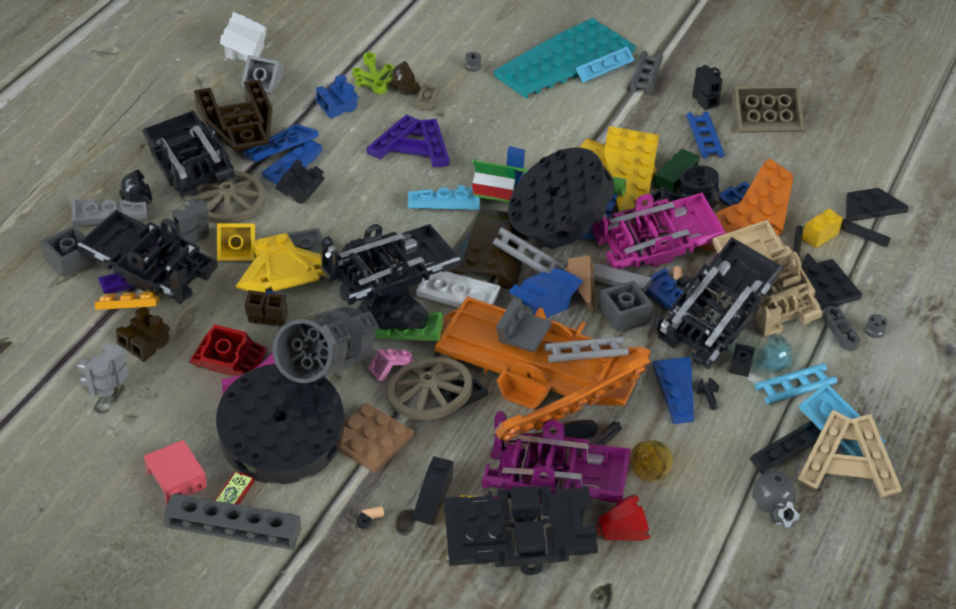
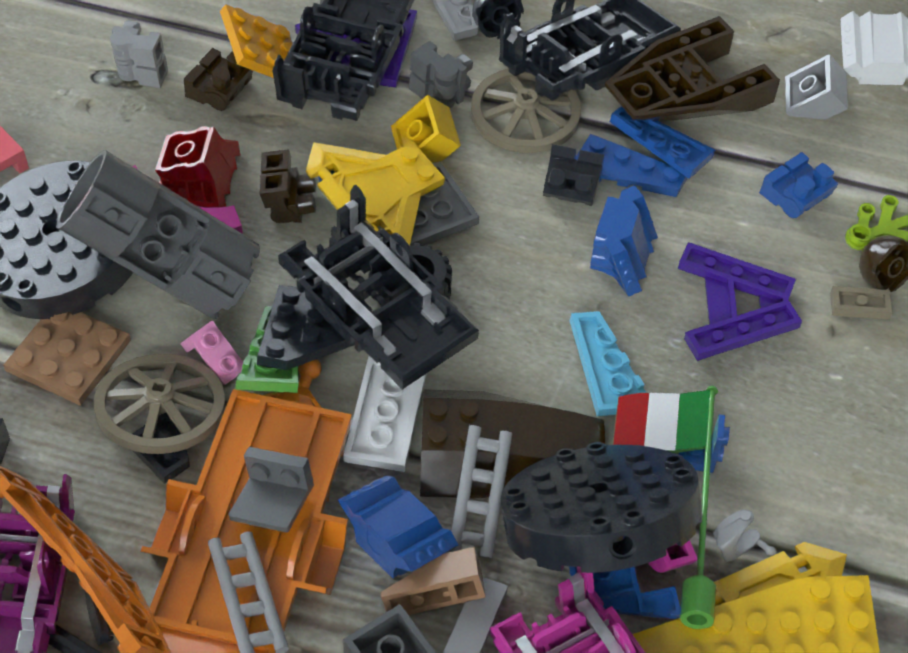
camera: 80 degrees right, 10 degrees up
none -> blue slope [590,185,658,297]

